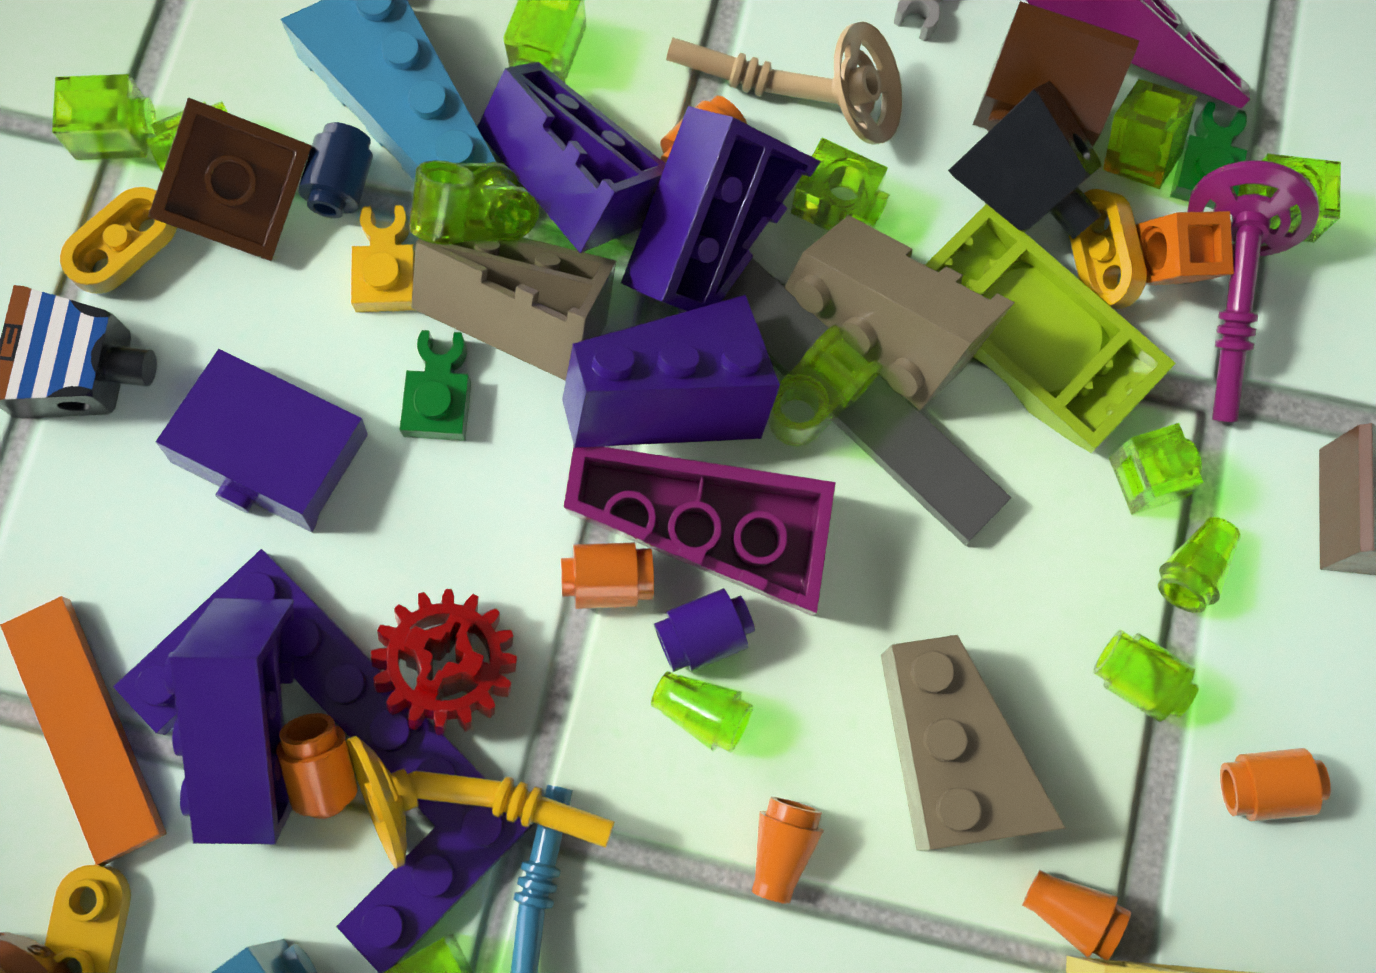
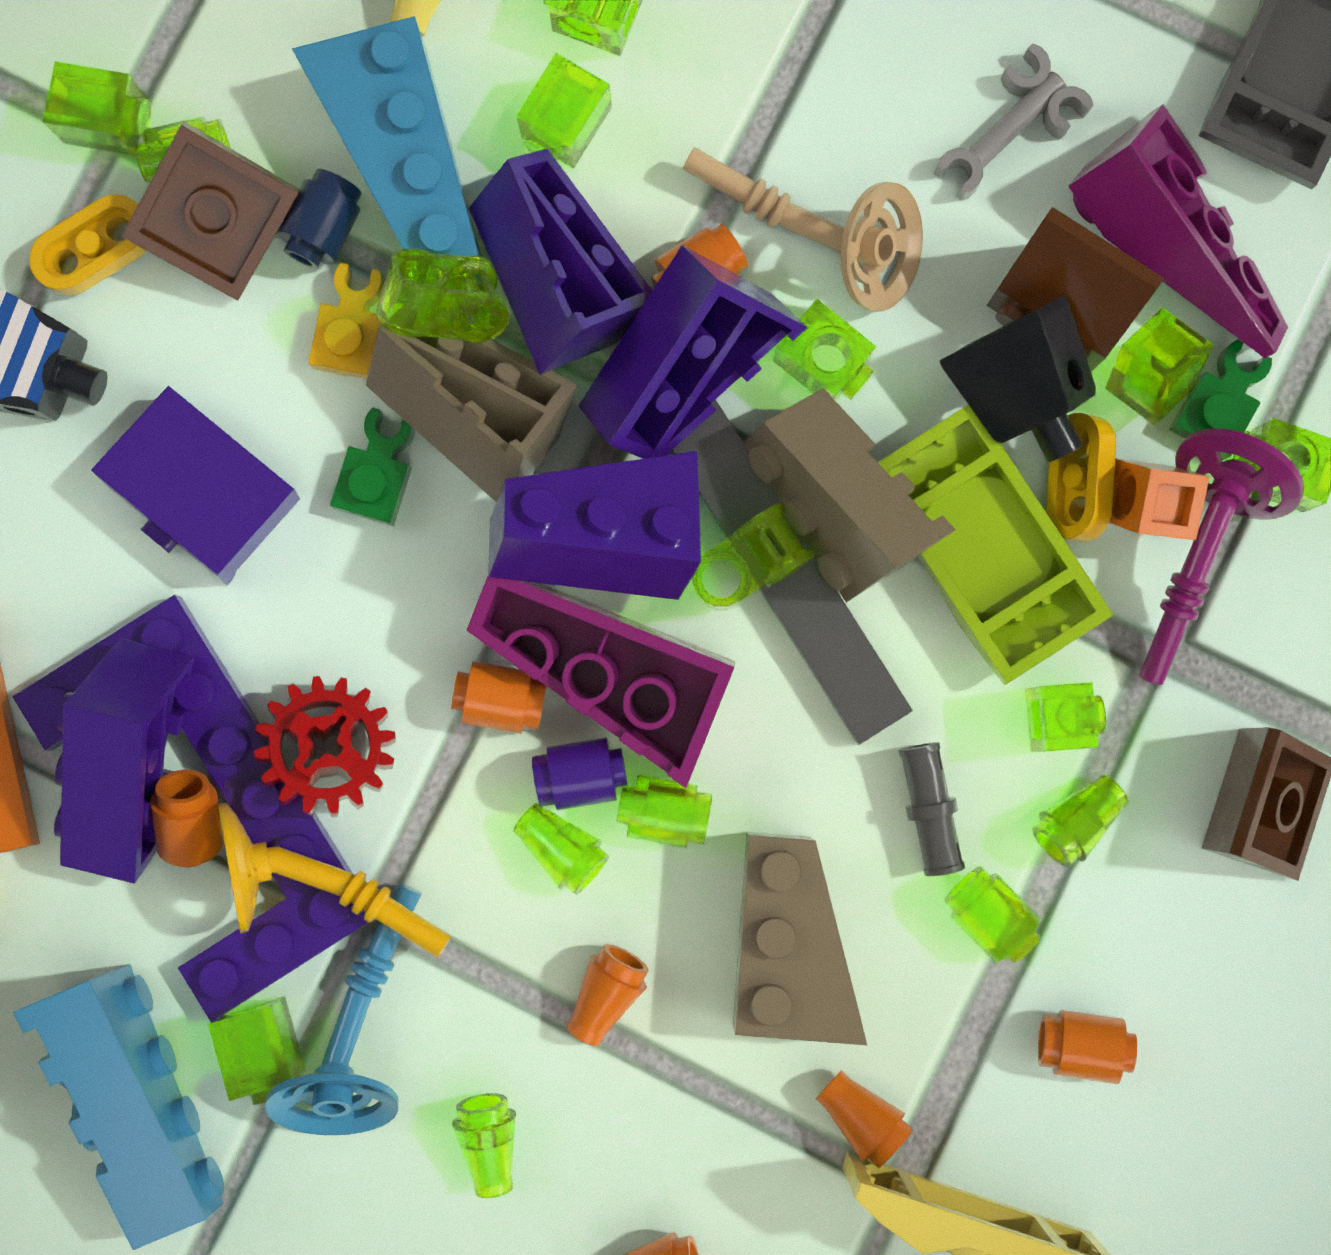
camera: 20 degrees right, 10 degrees up
none -> clear neon green brick [616,774,713,848]
none -> dark grey pin [898,742,966,876]

